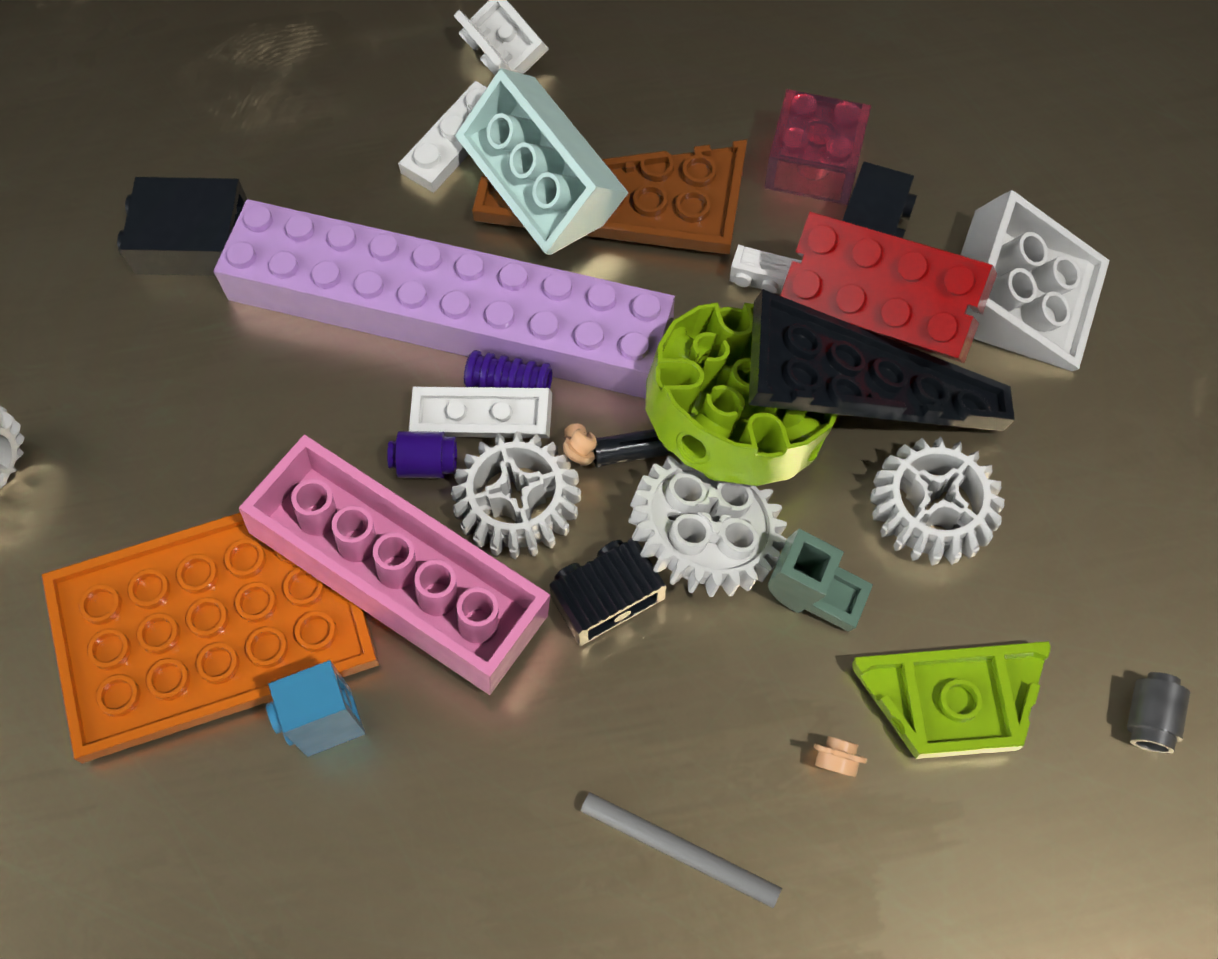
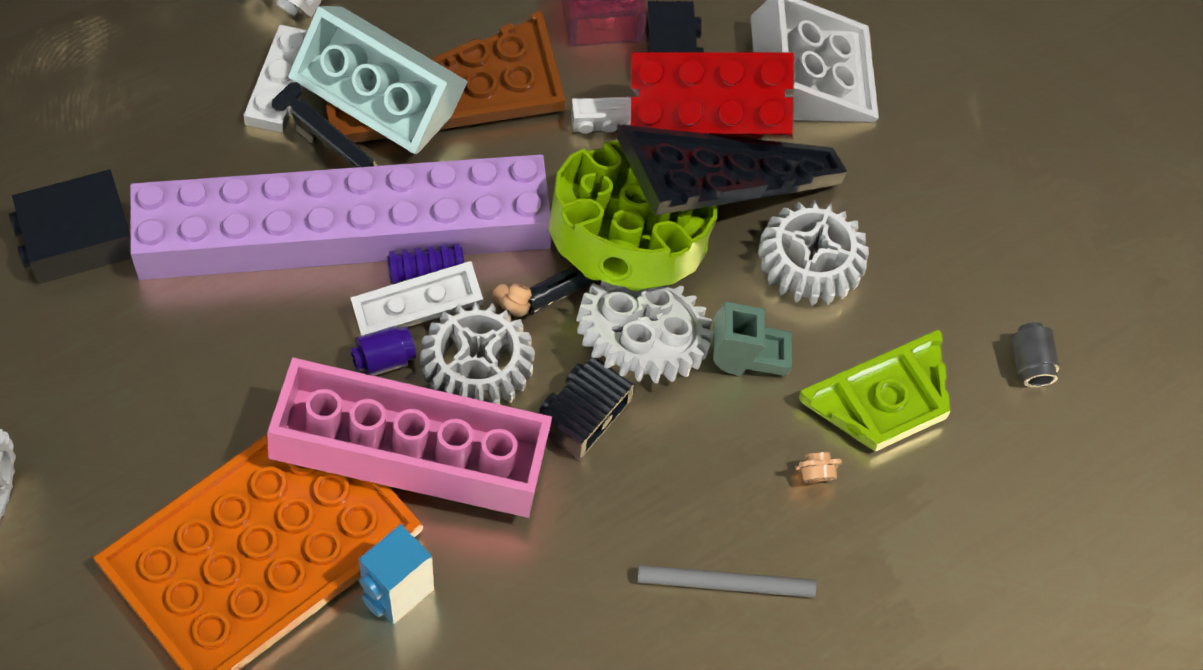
camera: 30 degrees left, 5 degrees down
none -> black piece [272,82,377,168]

